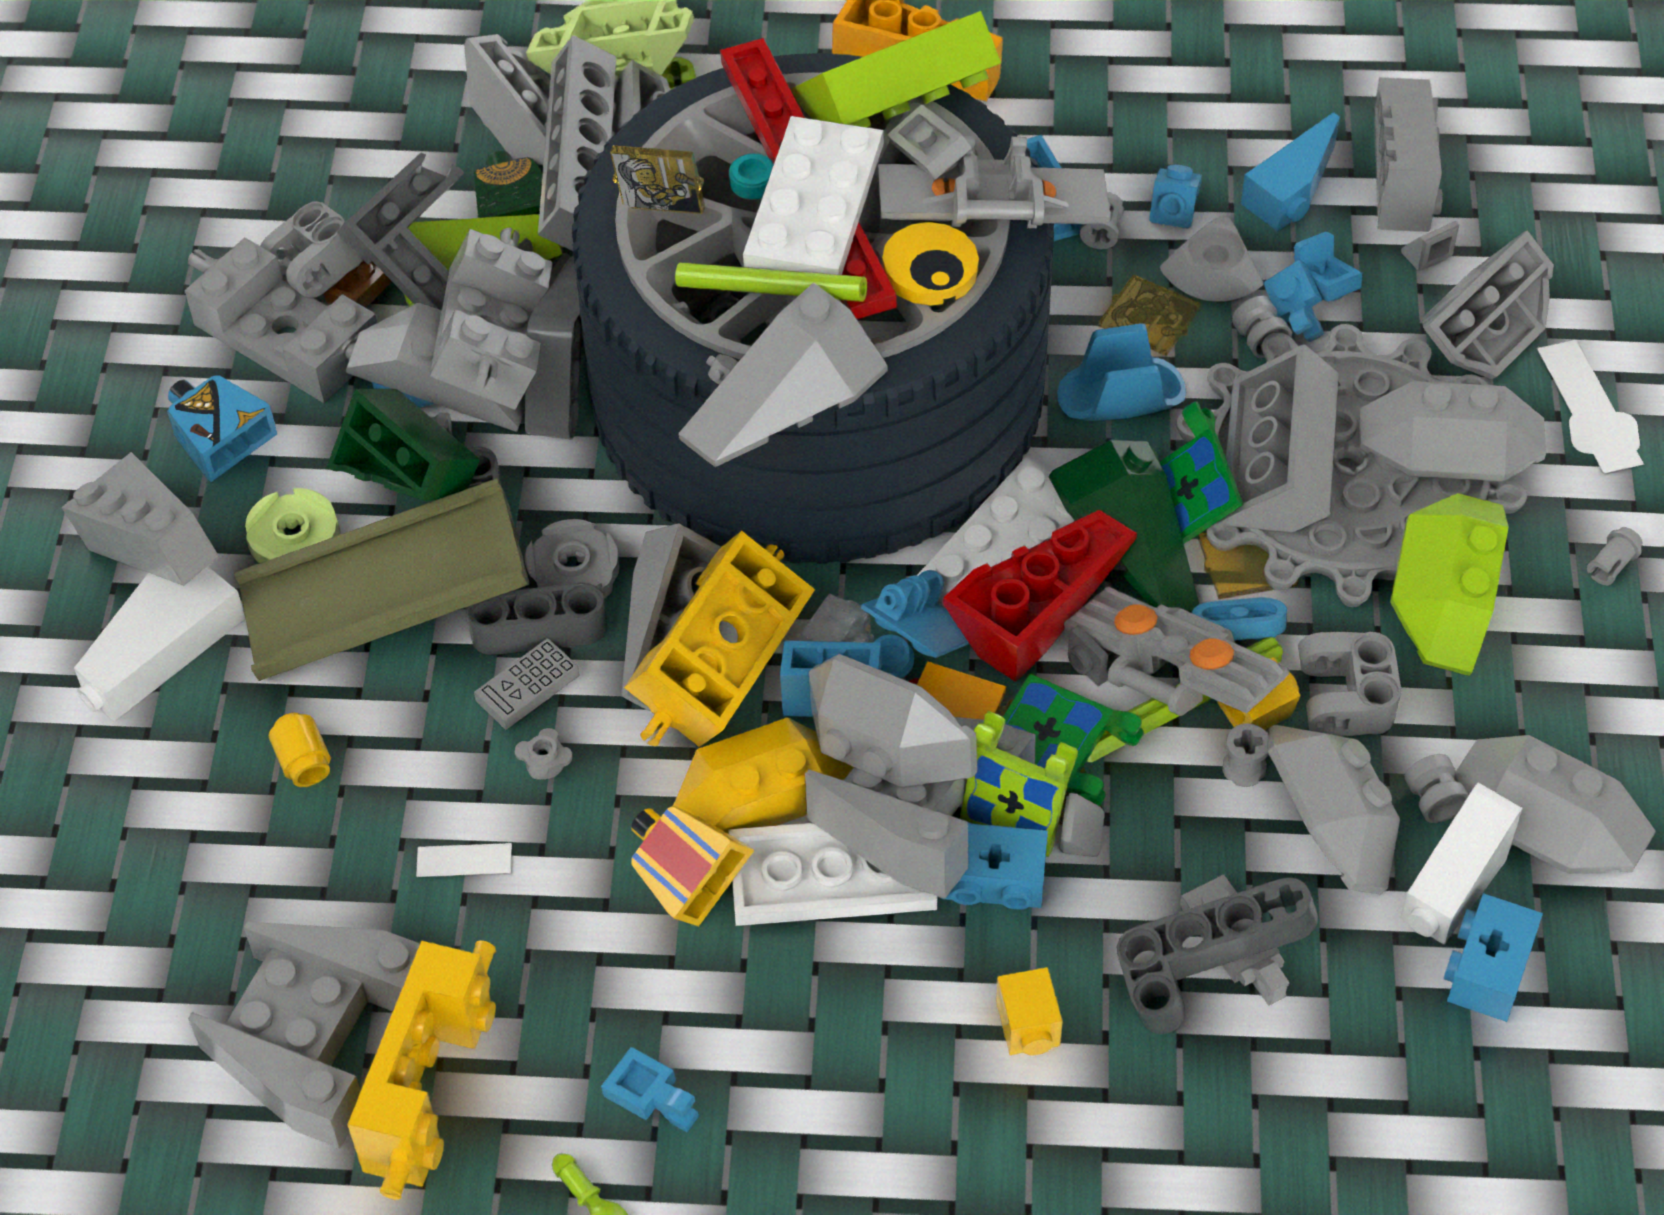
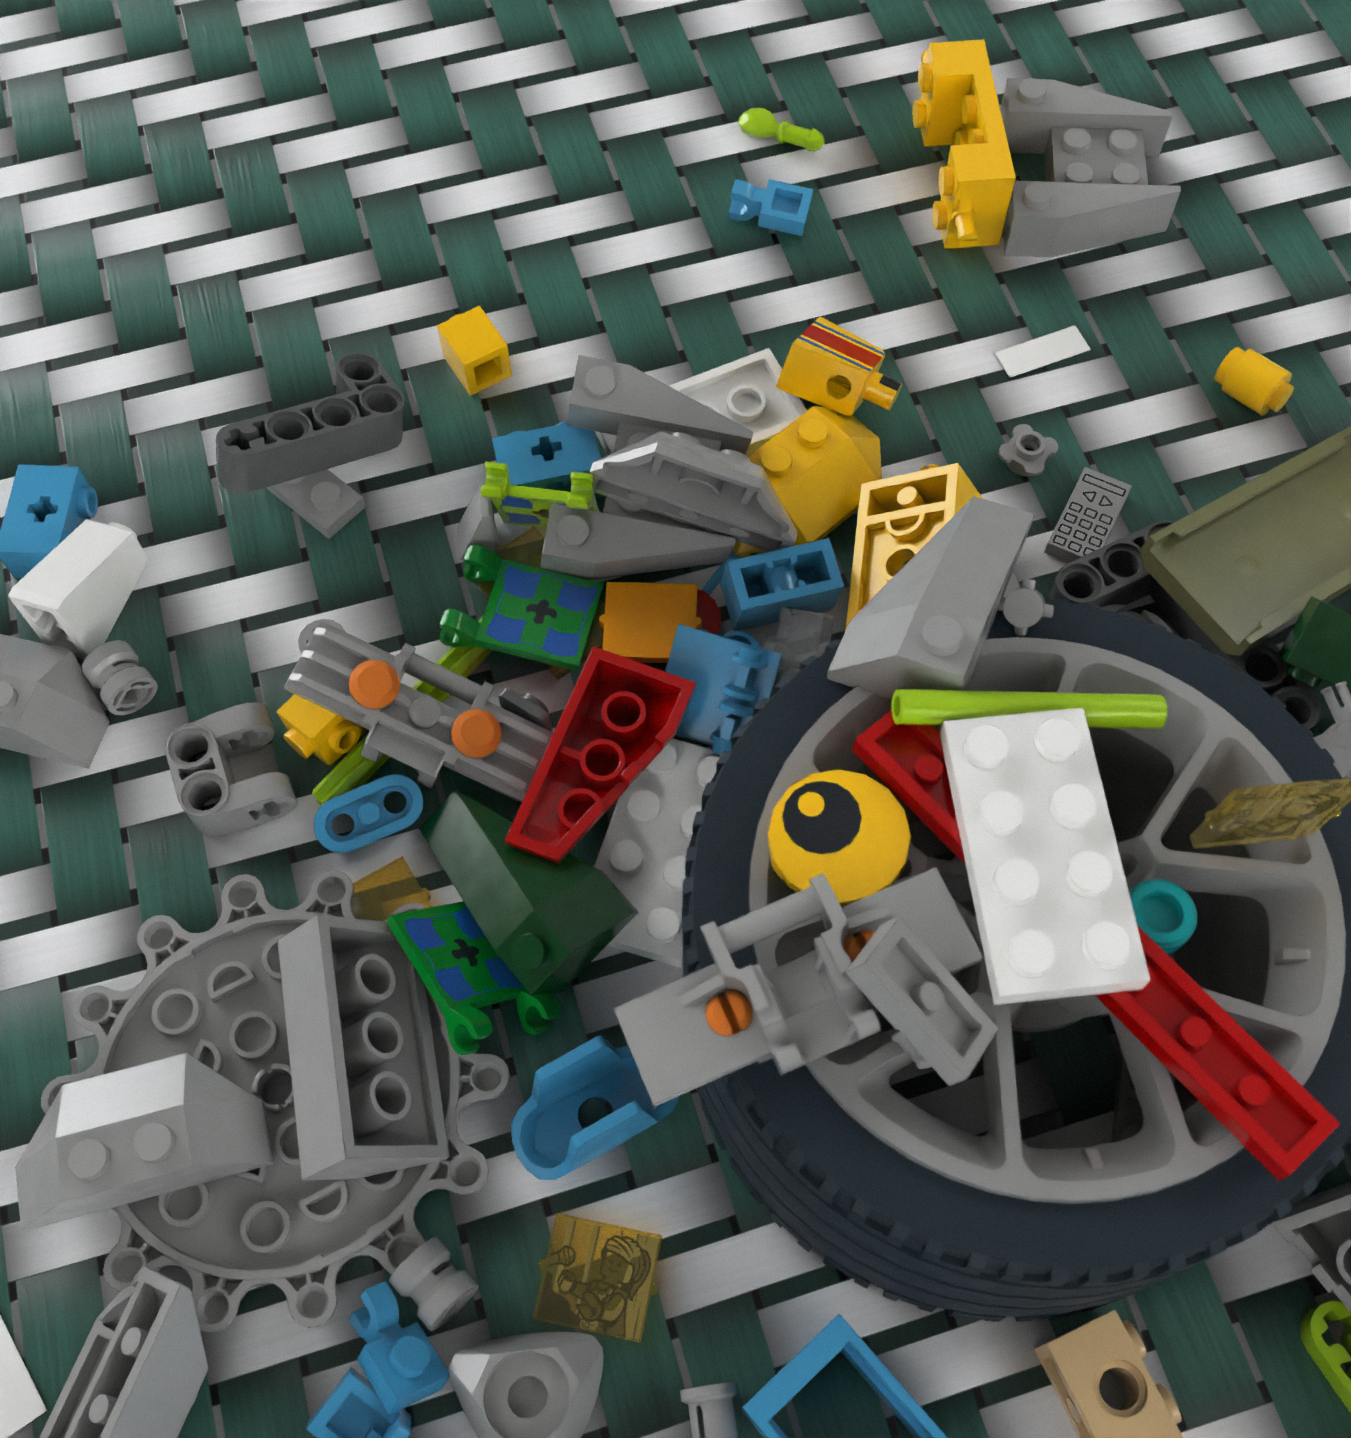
camera: 160 degrees right, 10 degrees up
lime slope [790,11,1001,128] -> none
light grey wedge [1267,725,1400,895] -> none
lime wedge [1390,493,1509,676] -> none

